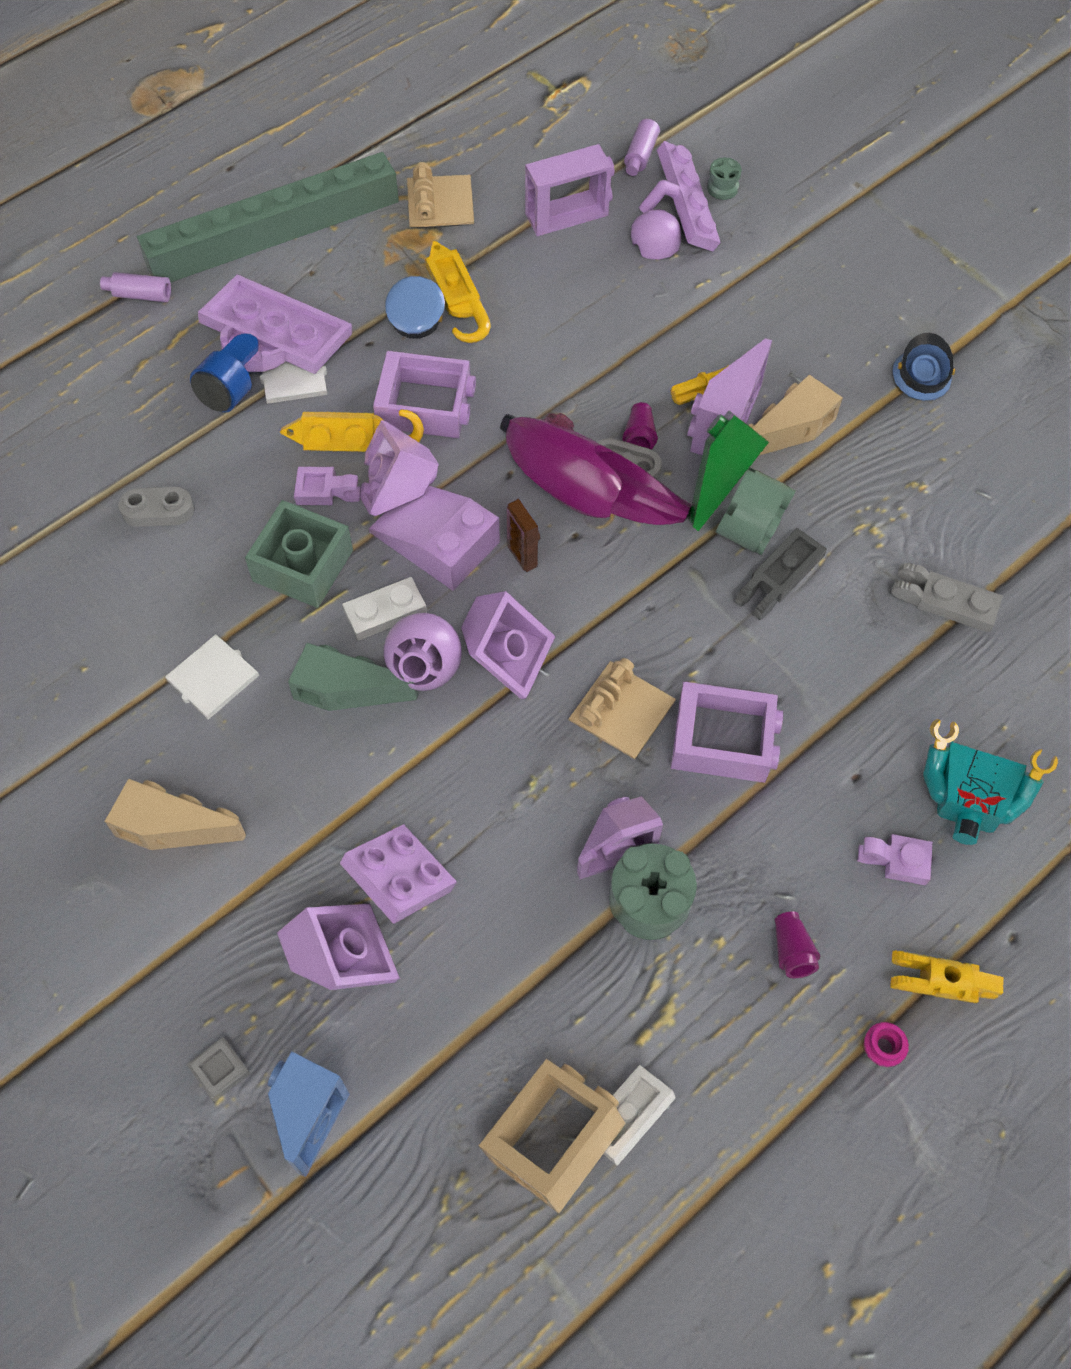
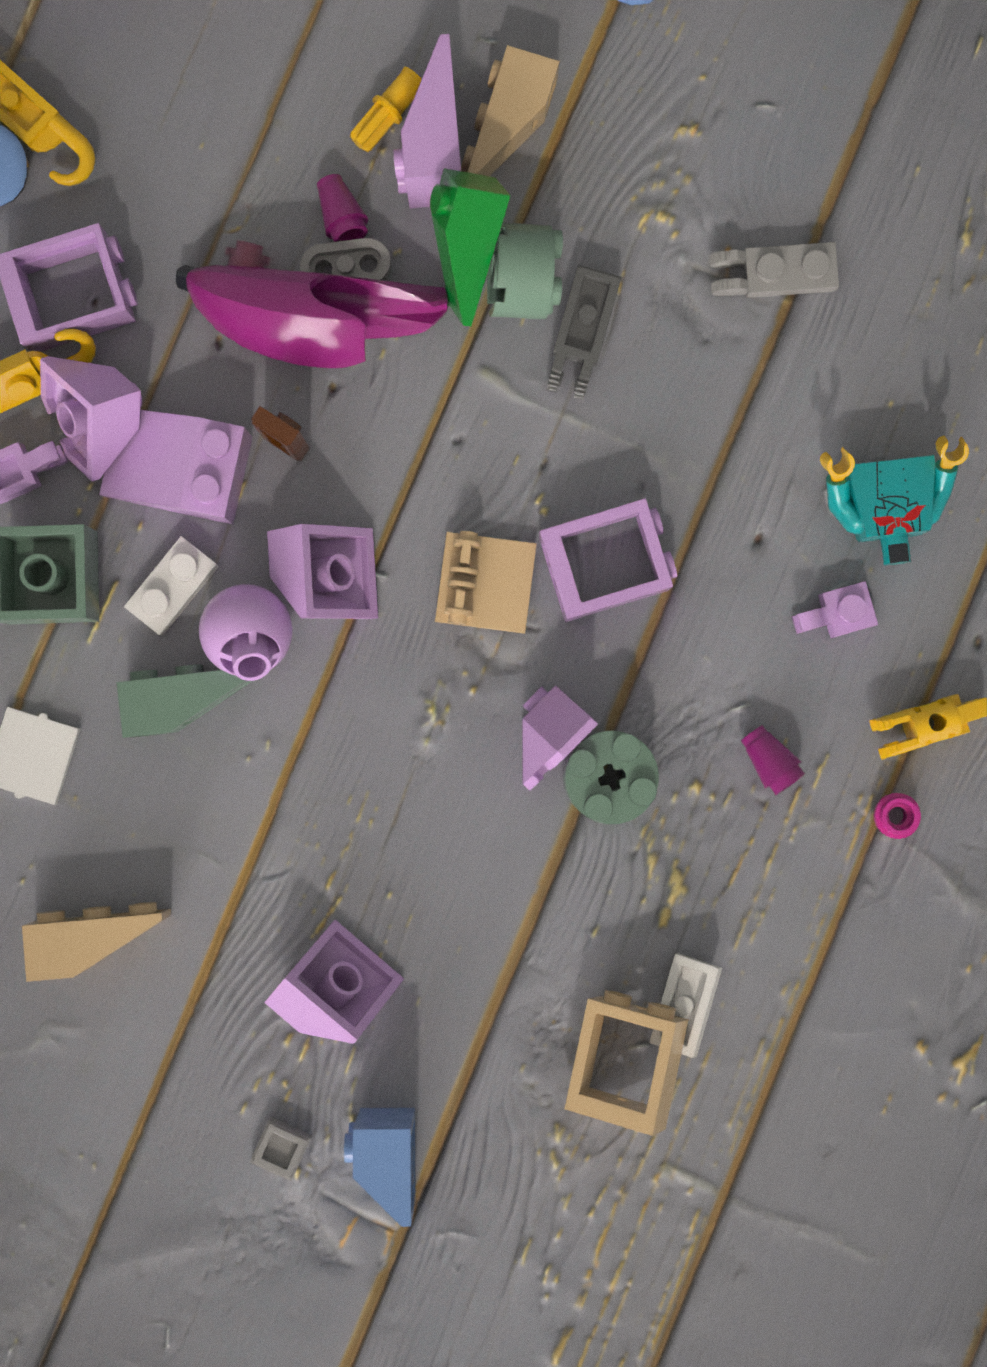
camera: 25 degrees left, 25 degrees up
lavender plate [340,824,457,924] -> none

